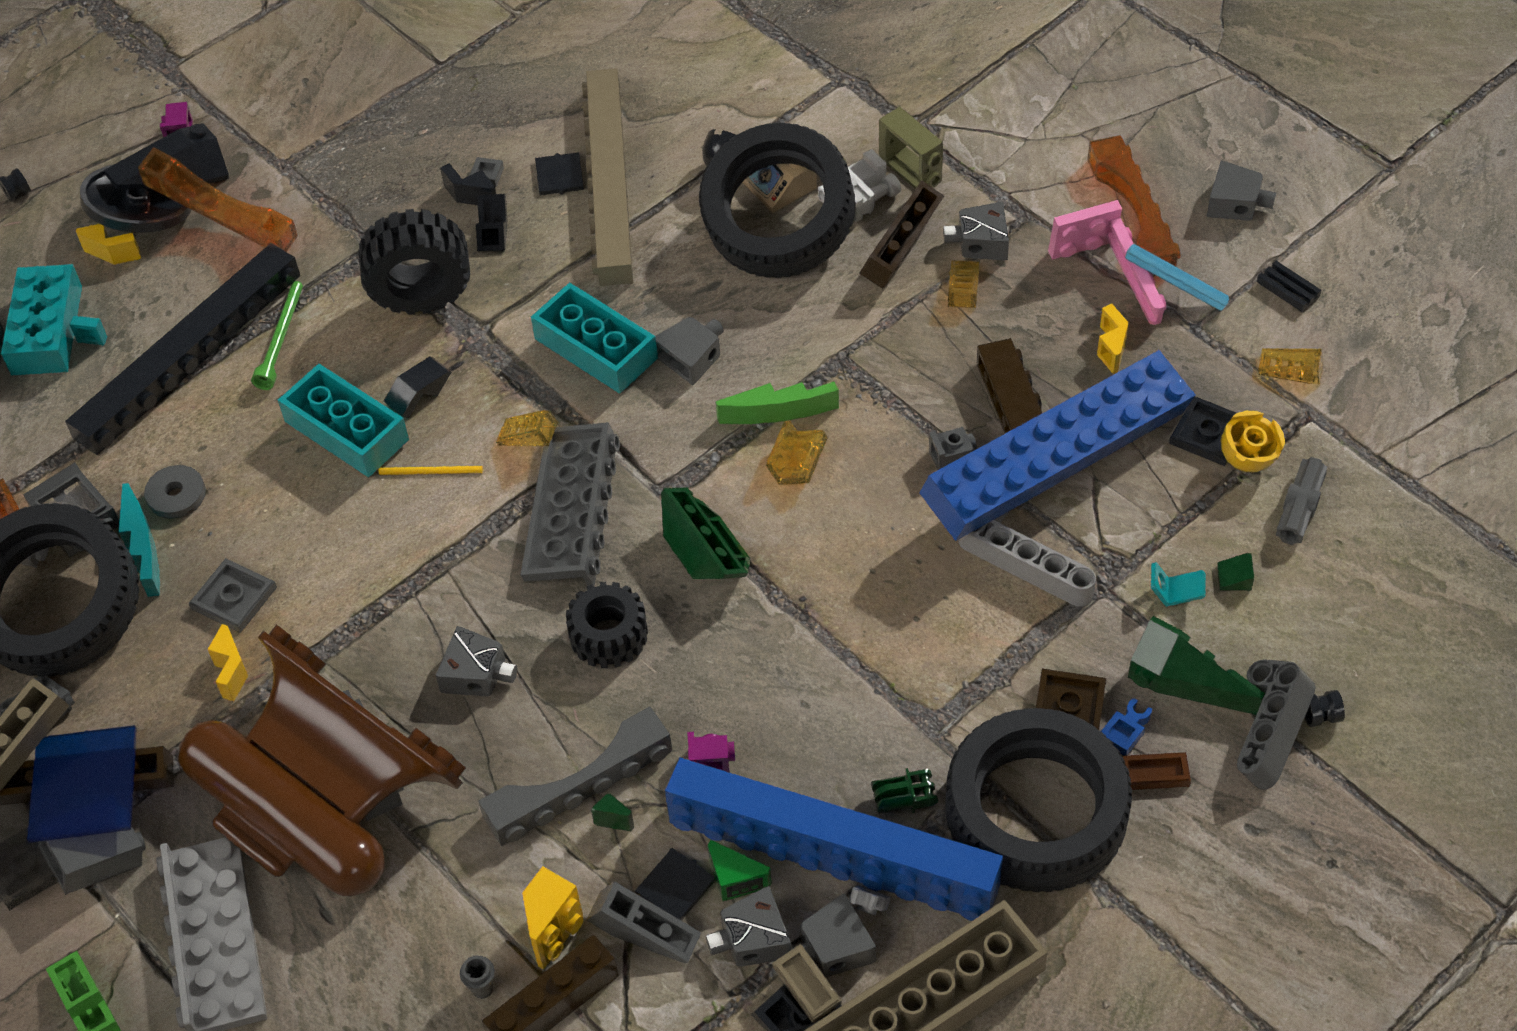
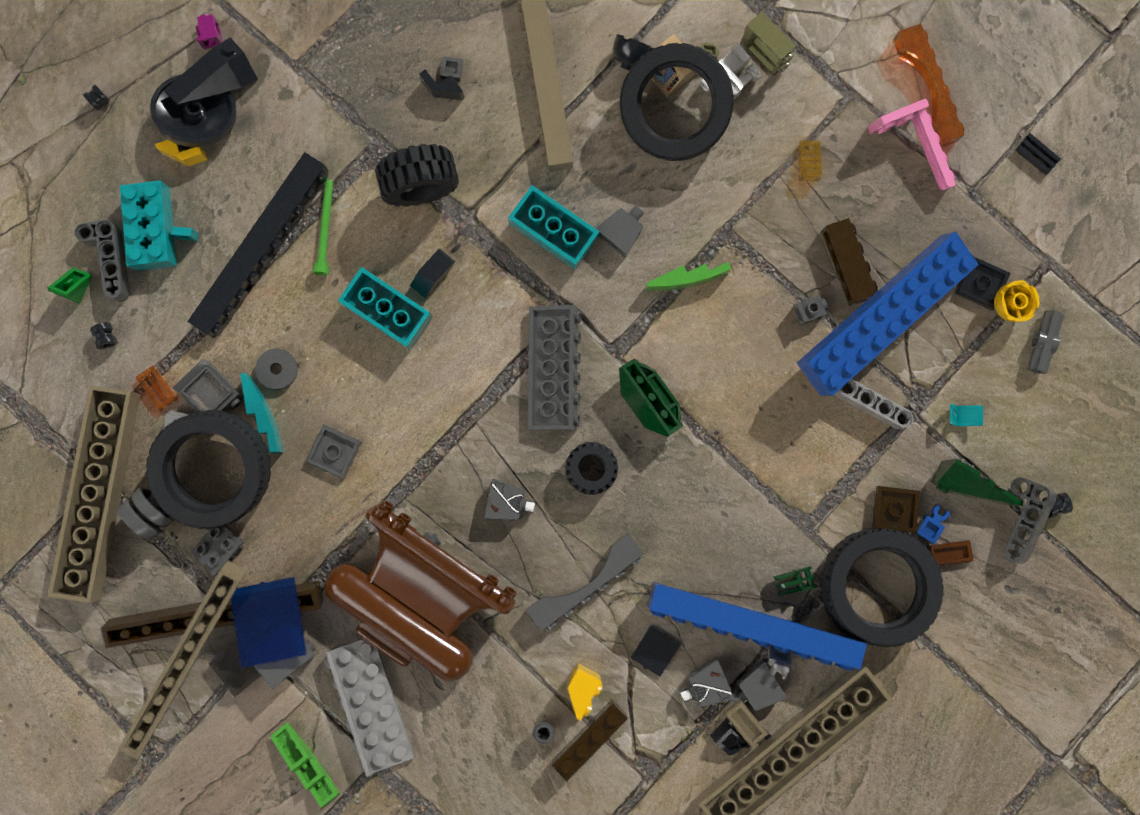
camera: 10 degrees left, 30 degrees up
clear orange arch [138,147,298,252] -> none
yellow slope [208,624,248,702] -> none
yellow axle [379,466,483,475] -> none
black slope [476,194,508,251] -> none
clear yellow slope [496,410,558,446] -> none
black piece [535,152,584,195] -> none
dark grey slope [586,881,701,964] -> none
dark green slope [591,793,634,832] -> none
magenta brick [687,731,735,773] -> none
green slope [708,840,772,902] -> none
clear yellow bracket [766,421,828,485] -> none
dark brown brick [859,180,944,289] -> none
dark grey torso [943,202,1009,260] -> none
yellow slope [1097,304,1128,374] -> none
medium azure axle [1125,244,1229,310] -> none
dark grey torso [1207,160,1276,220] -> none
dark green slope [1217,553,1254,591] -> none
clear yellow slope [1258,348,1324,384] -> none

